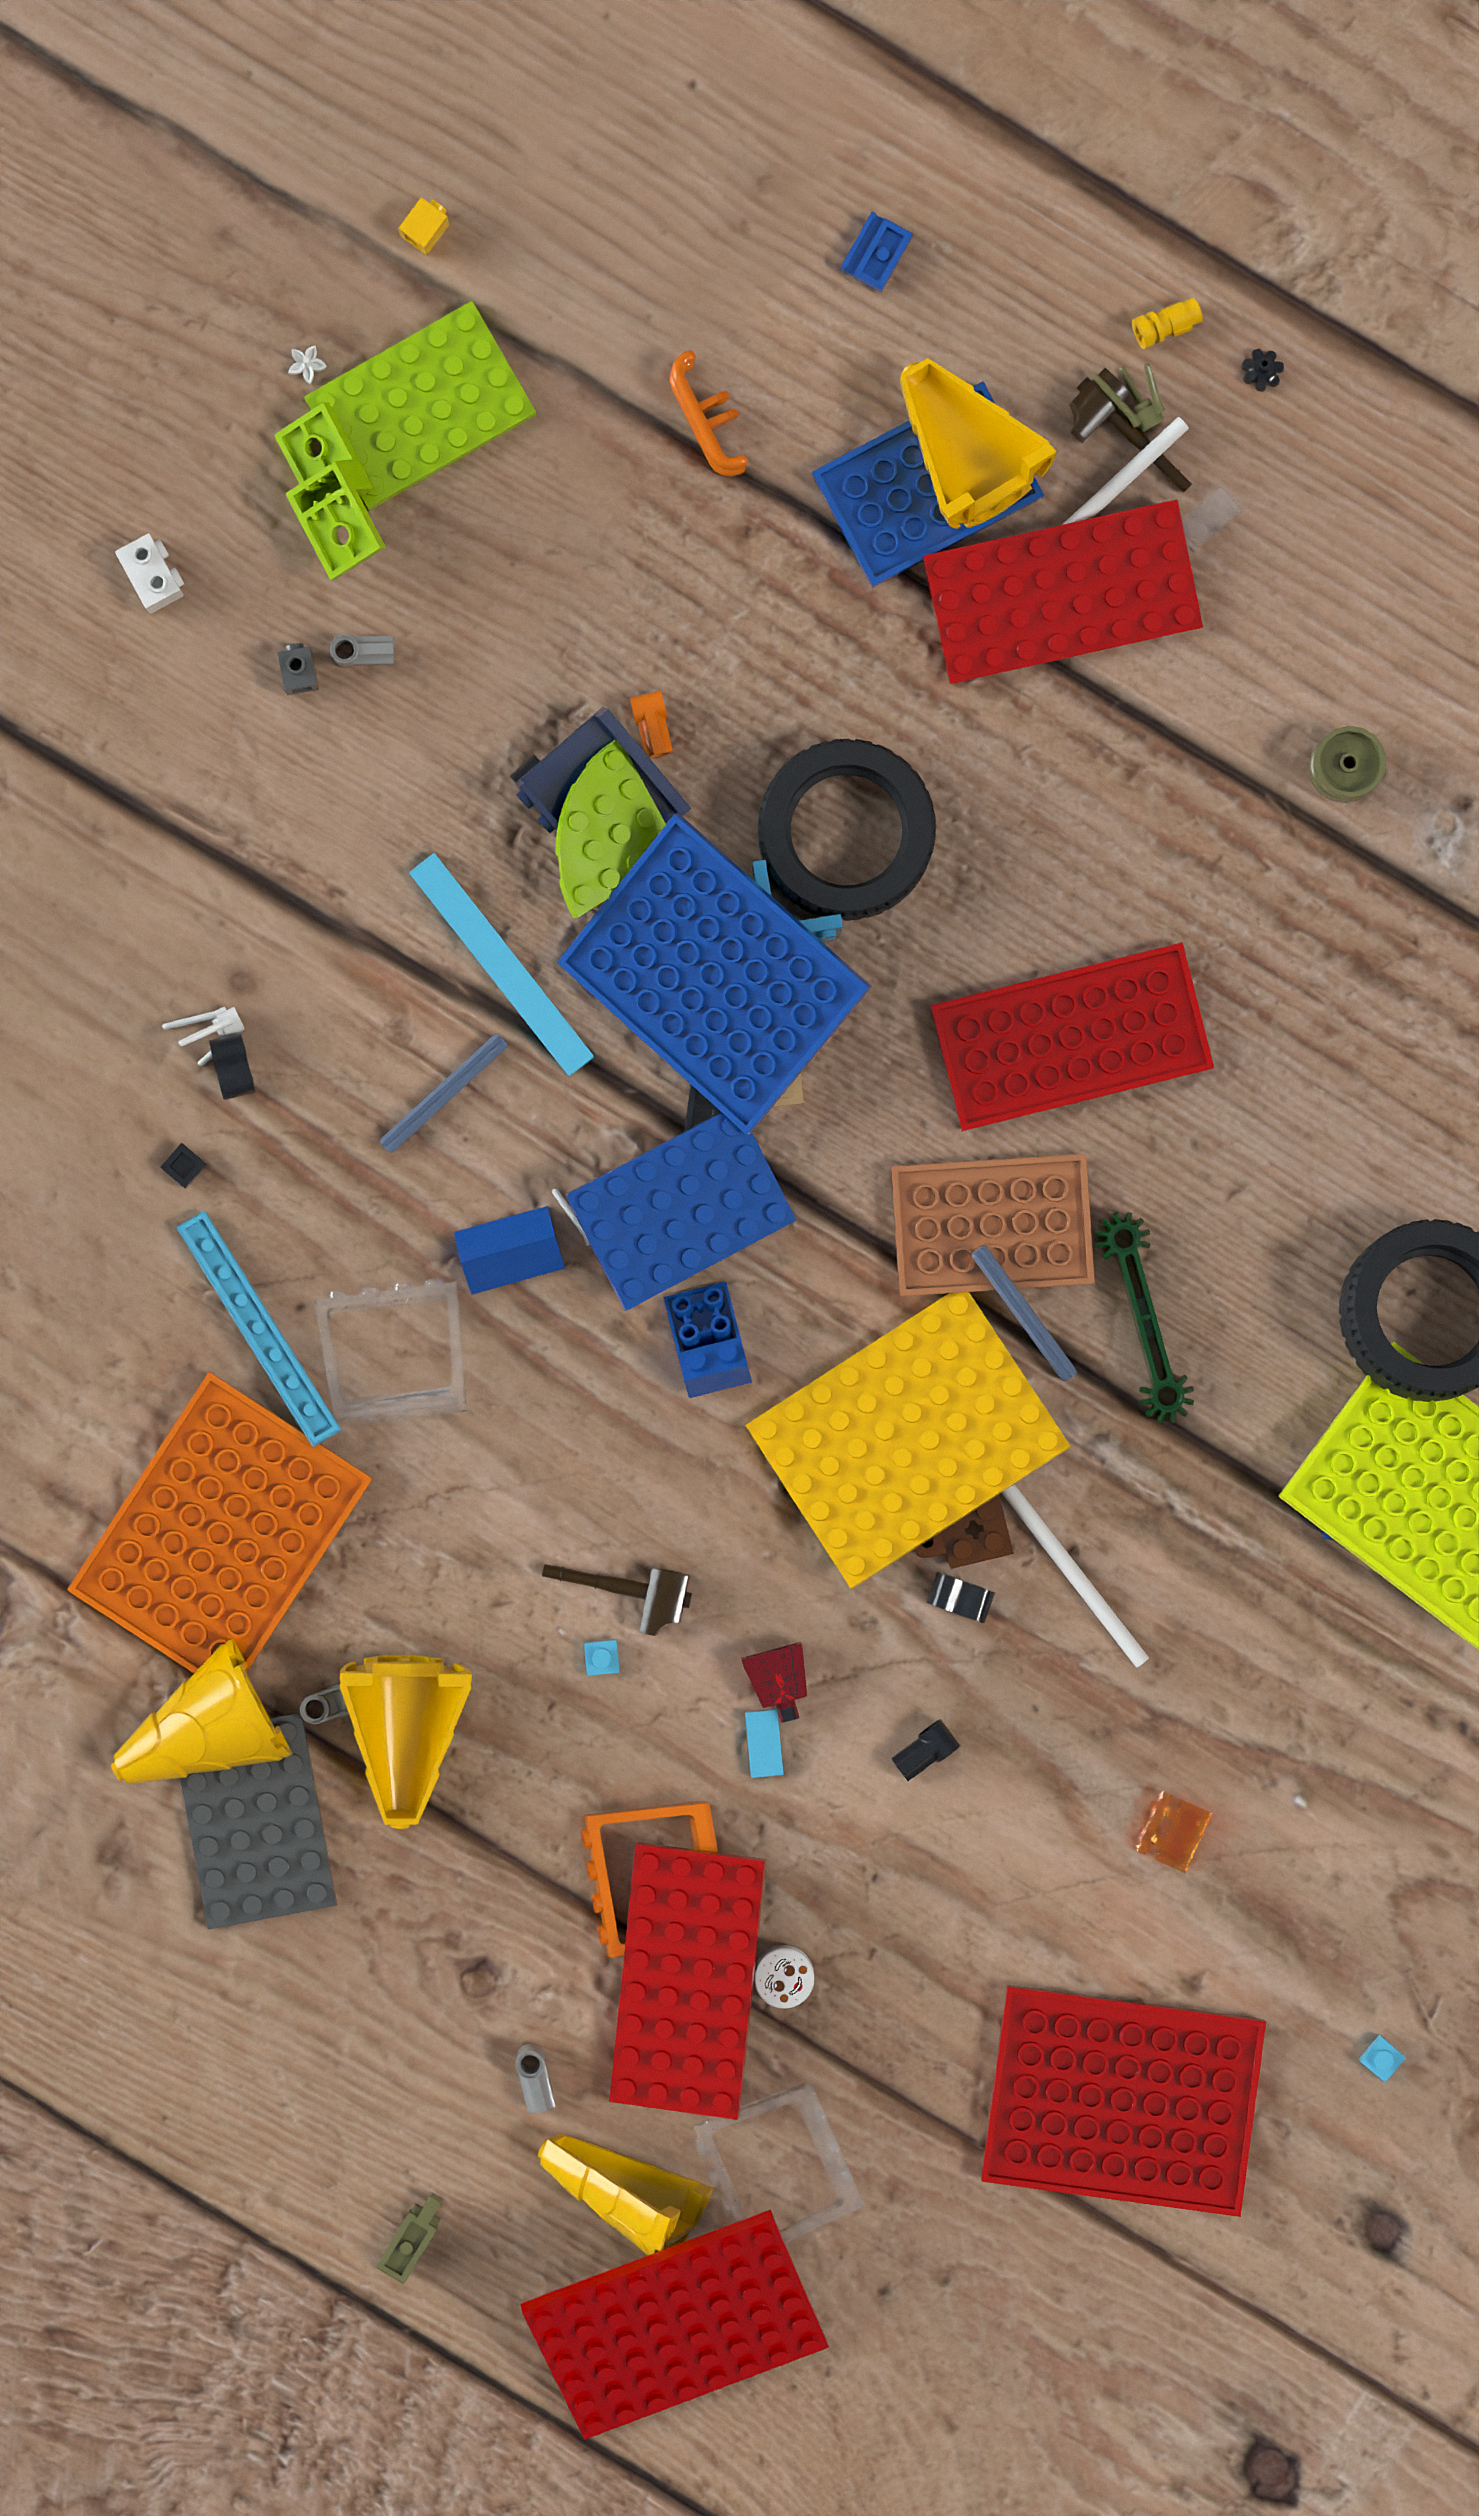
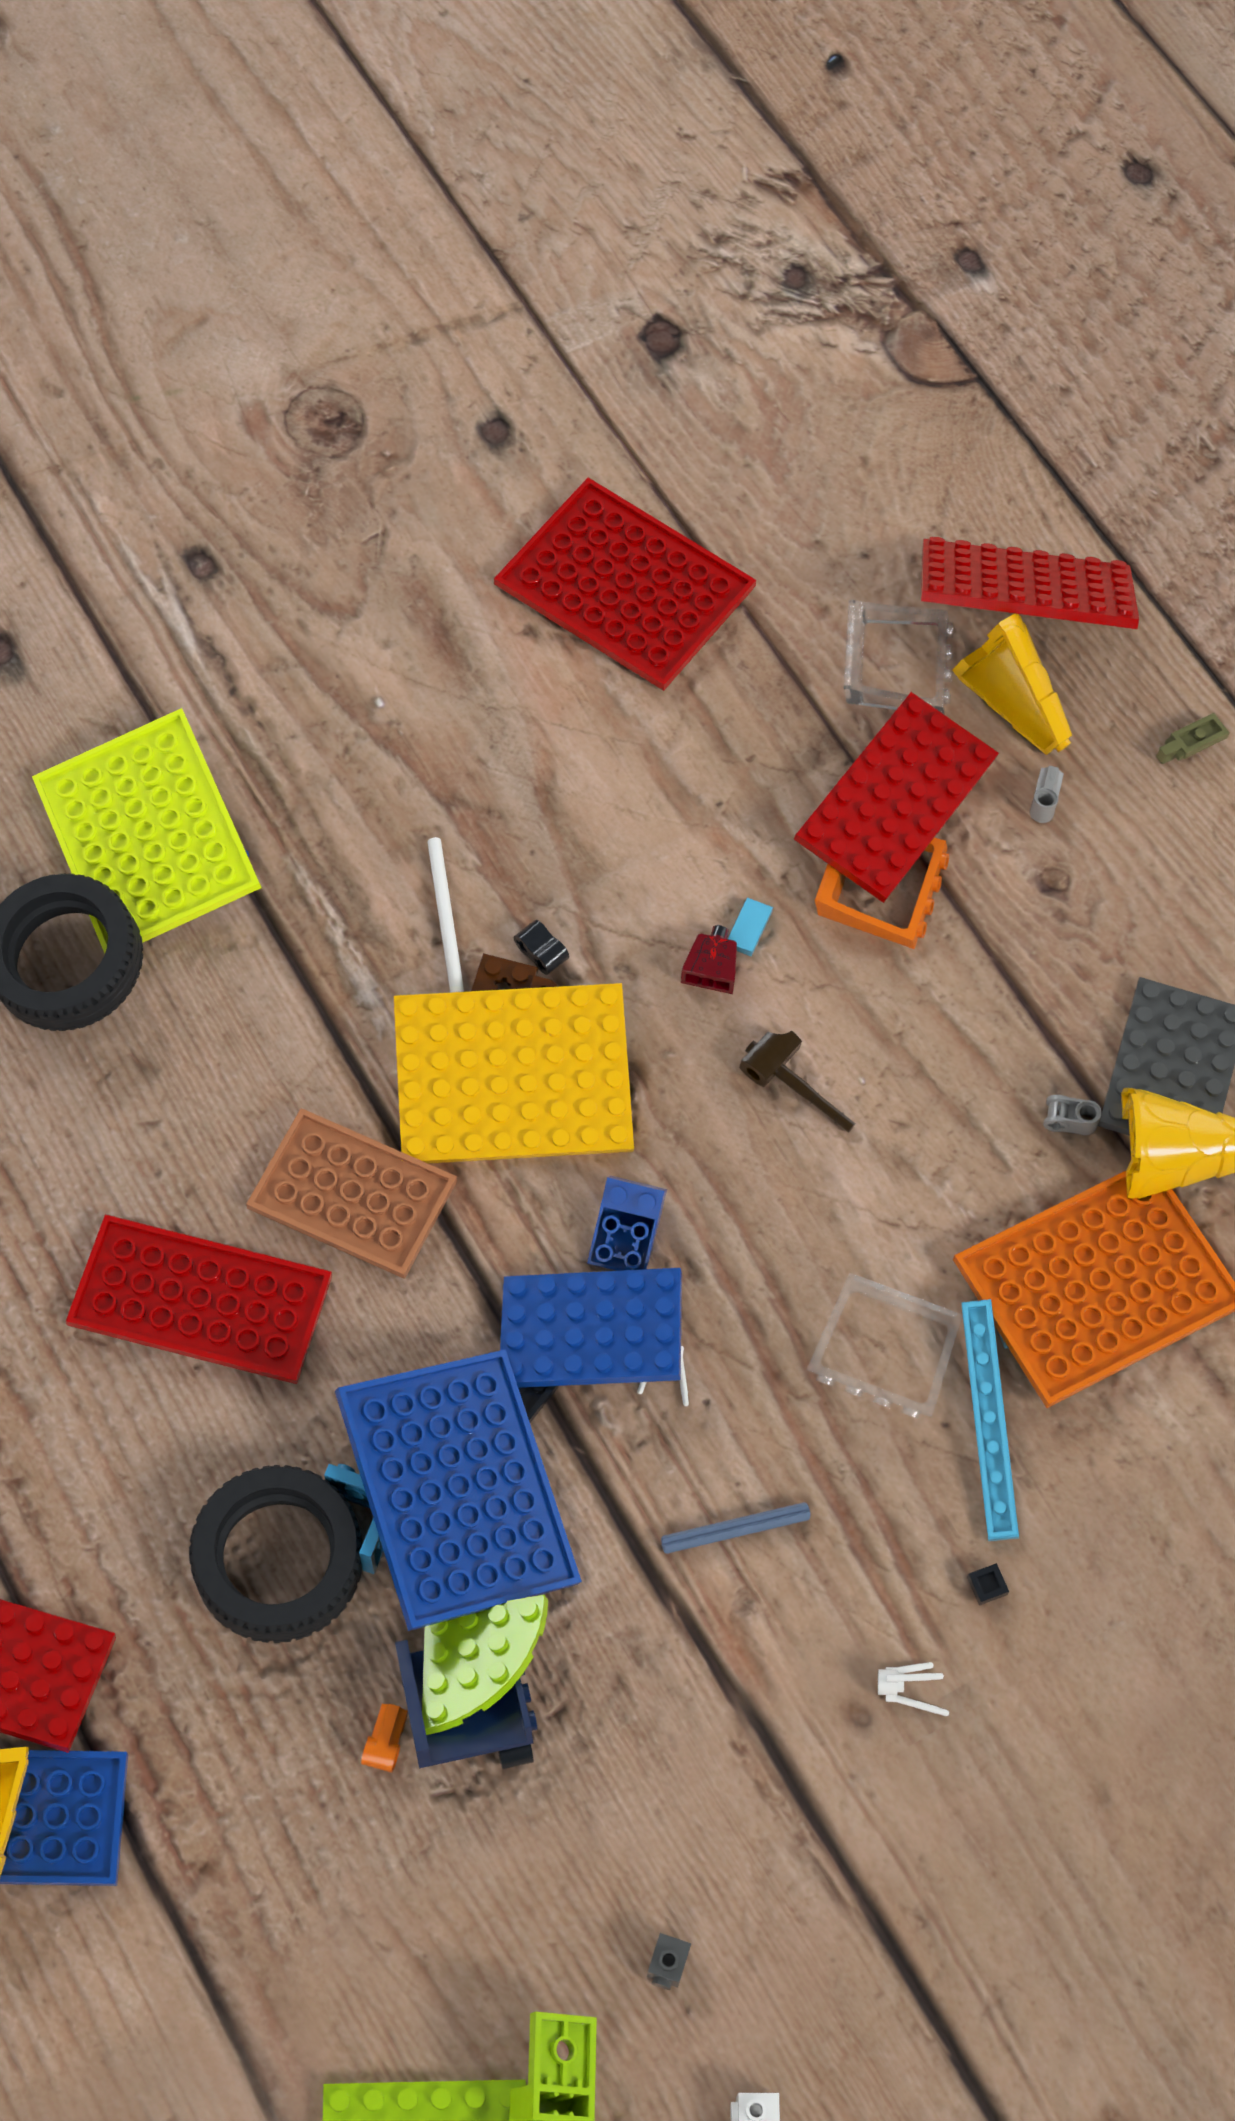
camera: 150 degrees left, 25 degrees down
black axle [209,1033,256,1100] -> none
light grey piece [330,634,394,668] -> none
yellow cone [339,1655,472,1829] -> none
medium azure tile [409,853,594,1077] -> none
blue slope [454,1206,565,1295] -> none
medium azure plate [584,1639,620,1676] -> none
orange piece [669,350,748,477] -> none
white head [754,1945,814,2009] -> none
black piece [891,1719,960,1781] -> none
sand blue axle [972,1245,1077,1382] -> none
dark green arm [1095,1212,1194,1423] -> none
clear orange plate [1134,1790,1212,1873] -> none
medium azure plate [1359,2035,1406,2082] -> none

